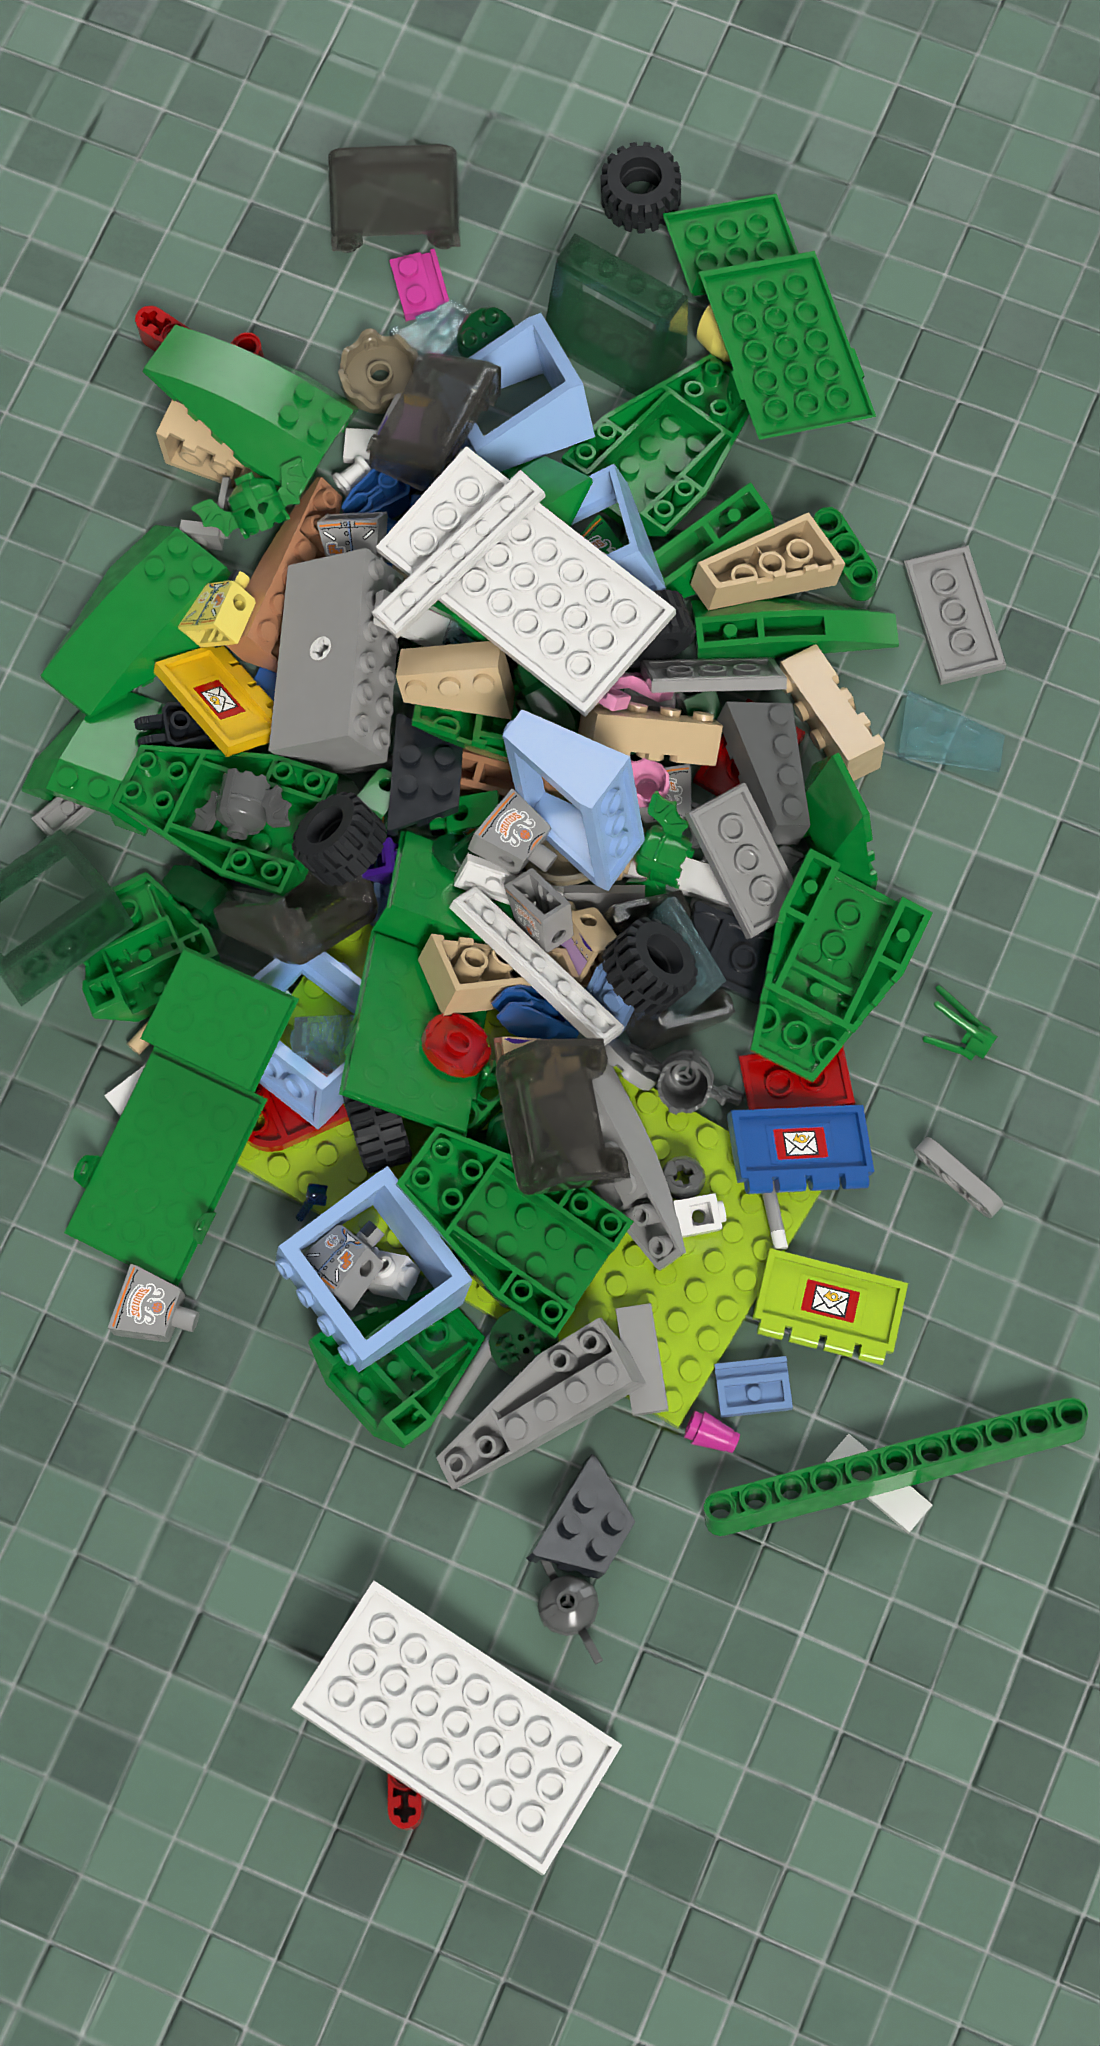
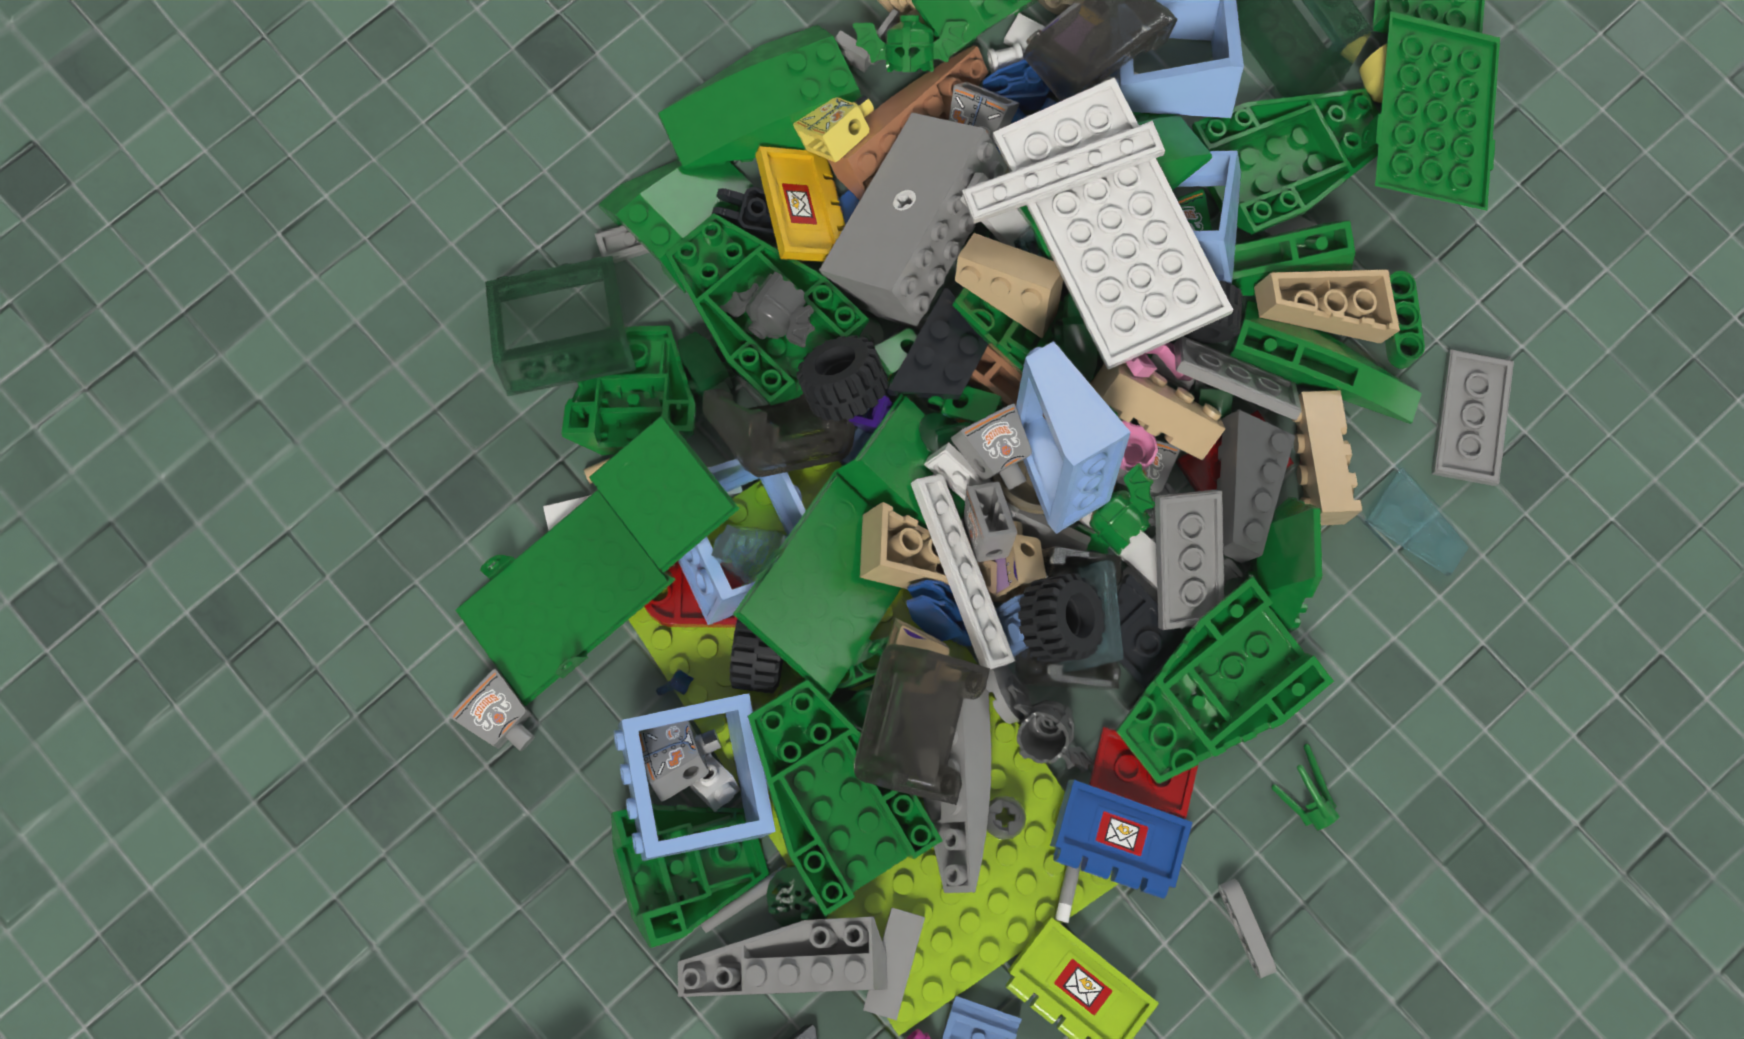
camera: 15 degrees right, 5 degrees up
red tile [421,1013,492,1078] -> none
white brick [673,1193,726,1238] -> none

